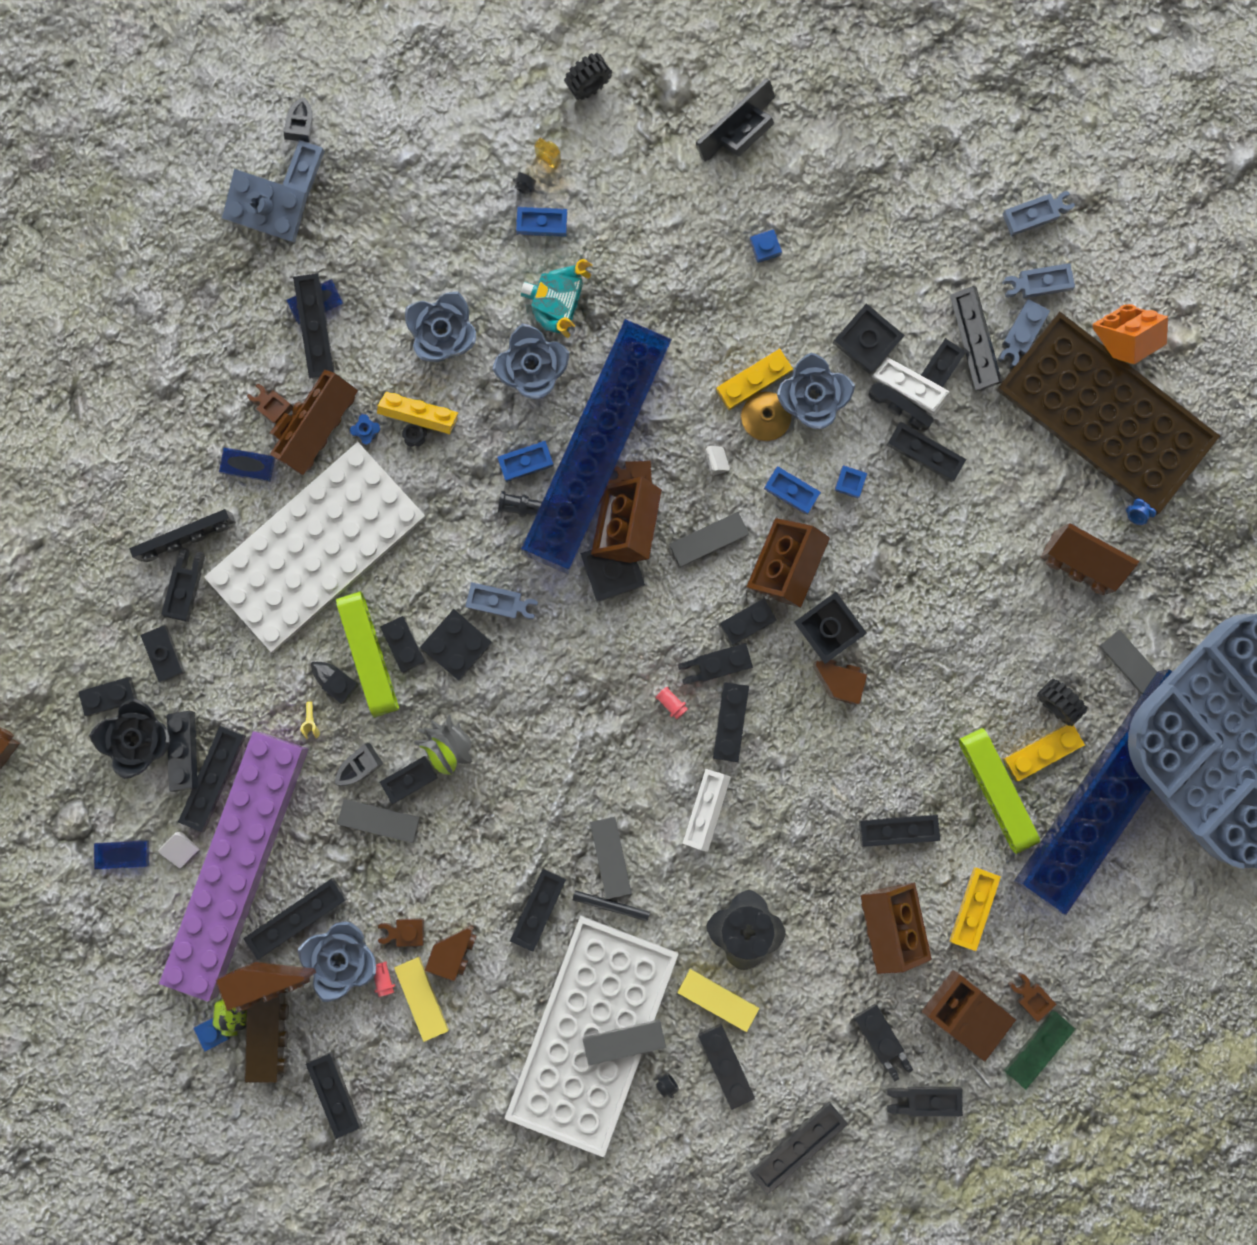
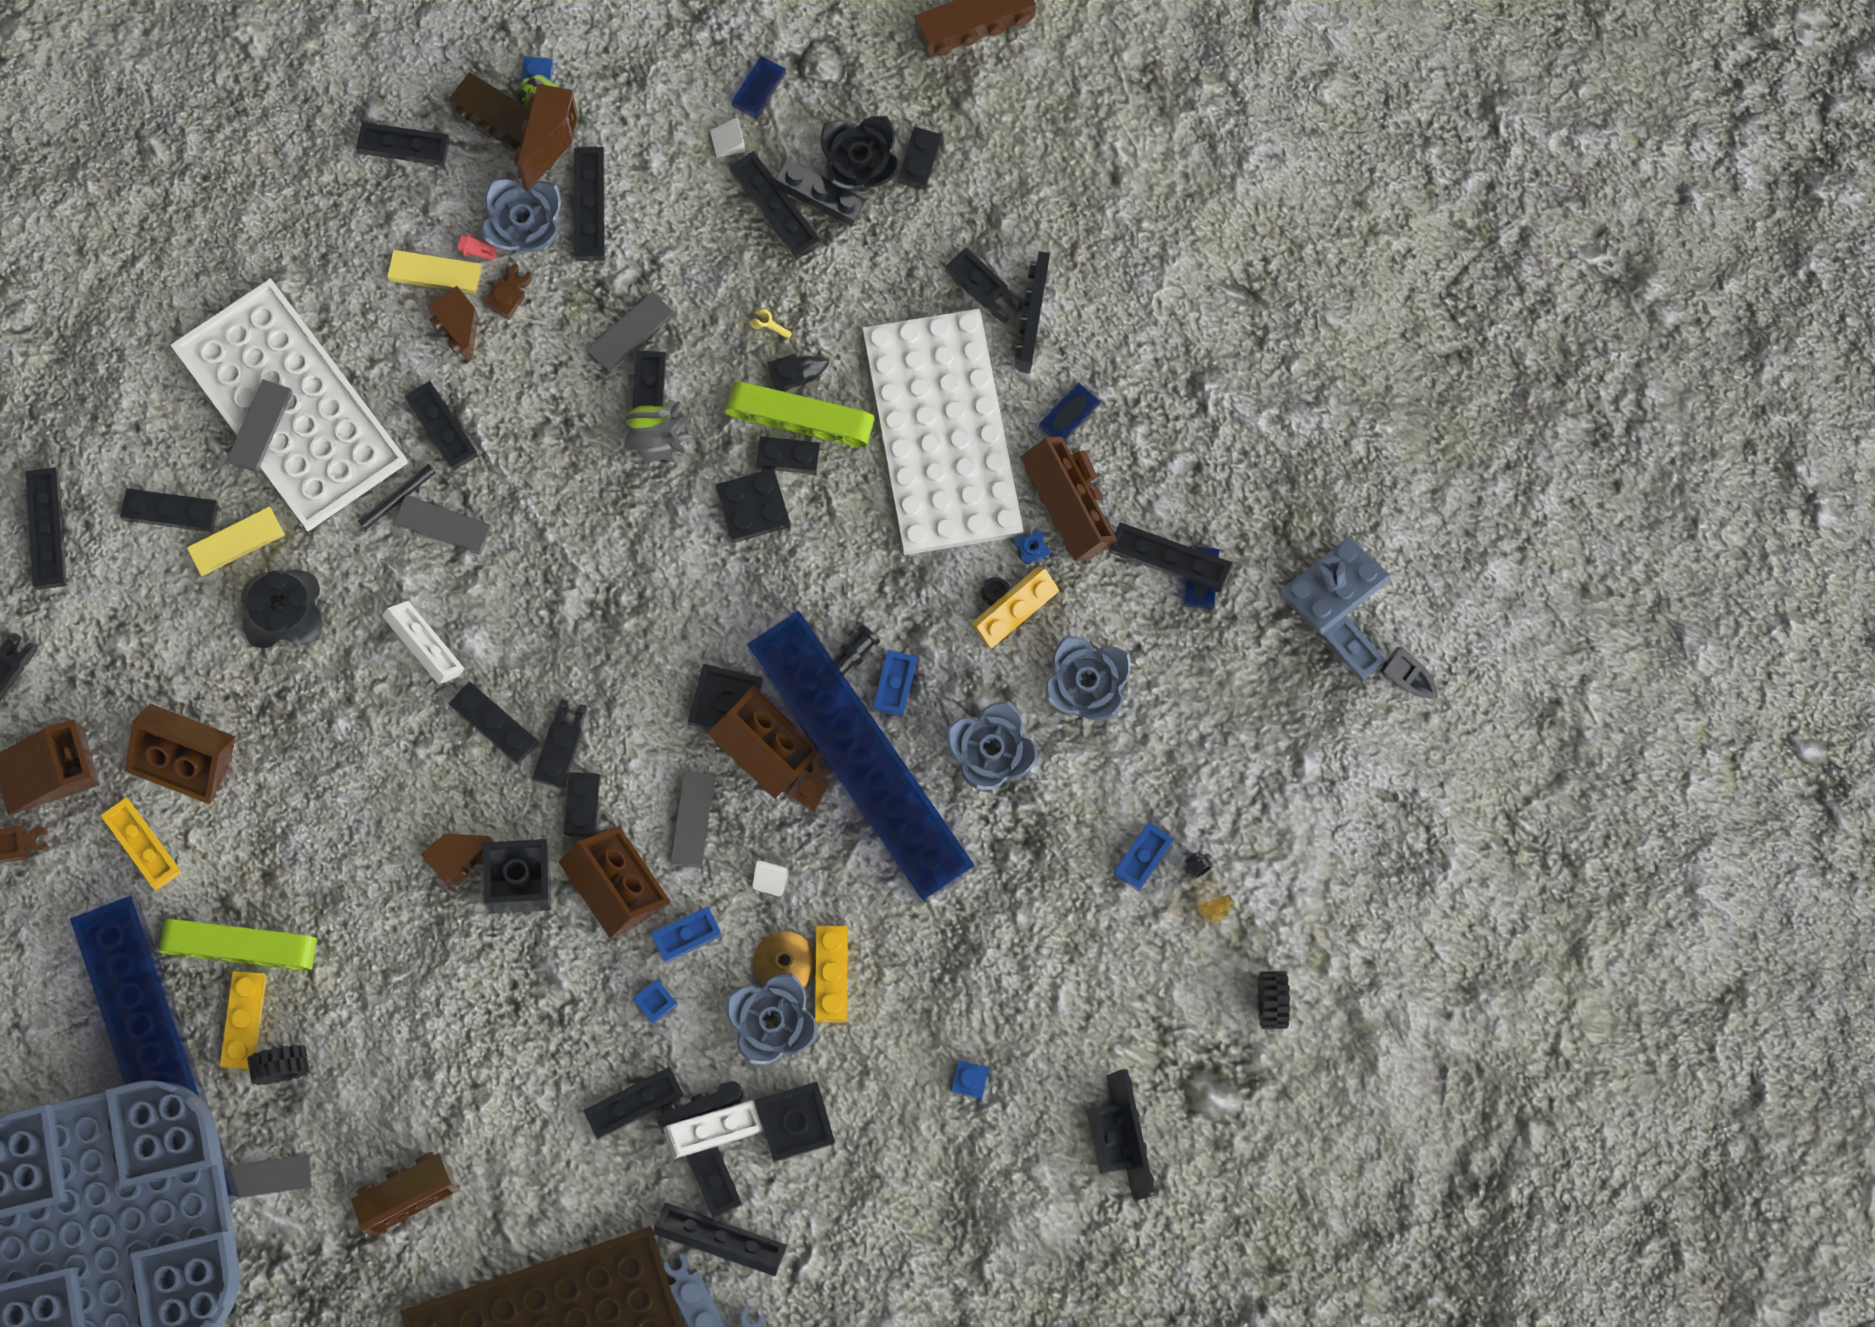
camera: 120 degrees right, 10 degrees down
black plate [140,625,185,683] -> none
medium lavender brick [159,731,309,1002] -> none
reddish brown plate [247,384,293,425] -> none
plate [335,743,383,785] -> none
sand blue plate [465,582,538,619] -> none
teal torso [521,259,593,338] -> none
coral pin [655,687,688,719] -> none
black plate [656,1072,679,1099] -> none
black hinge [853,1003,913,1082] -> none
black plate [859,814,941,847] -> none
blue plate [1126,499,1156,525] -> none

